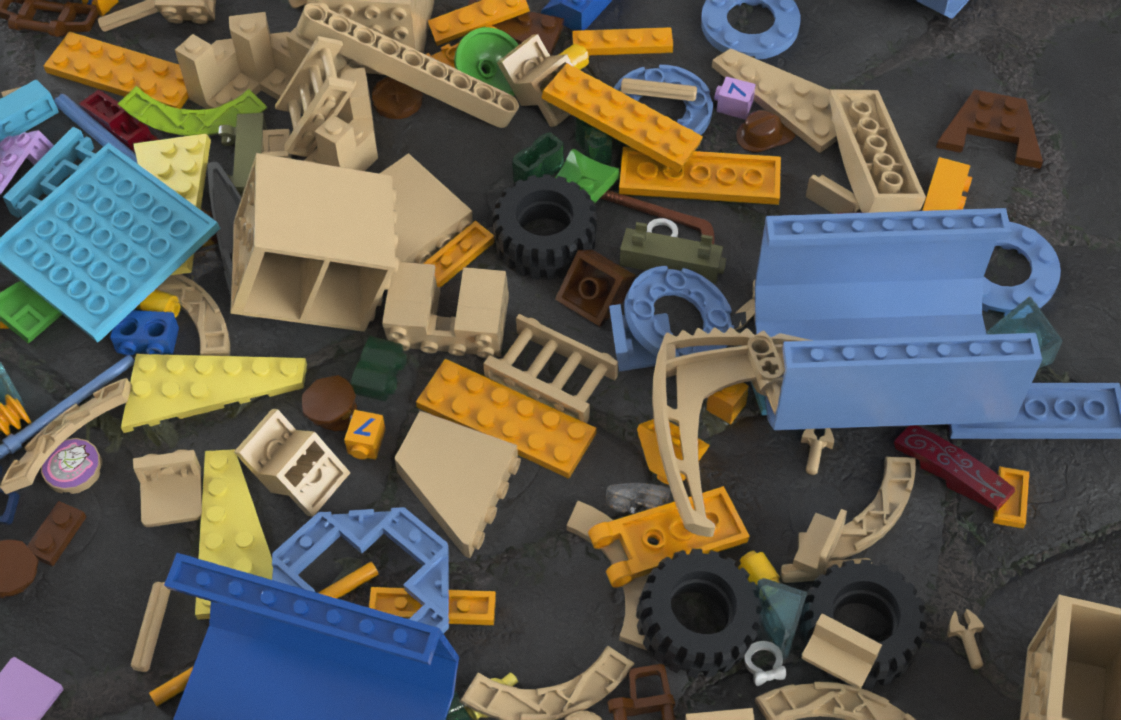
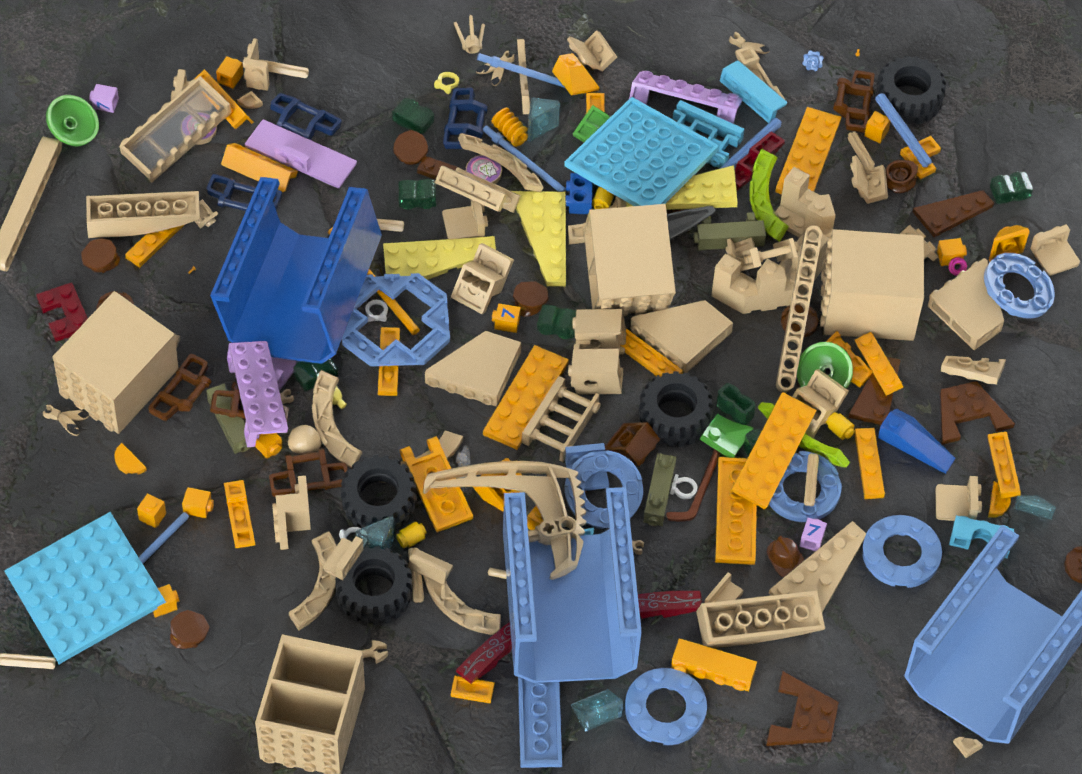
camera: 85 degrees right, 0 degrees up
none -> clear green brick [399,179,436,210]
none -> tan fence [435,166,521,213]
none -> lime tile [758,402,850,467]

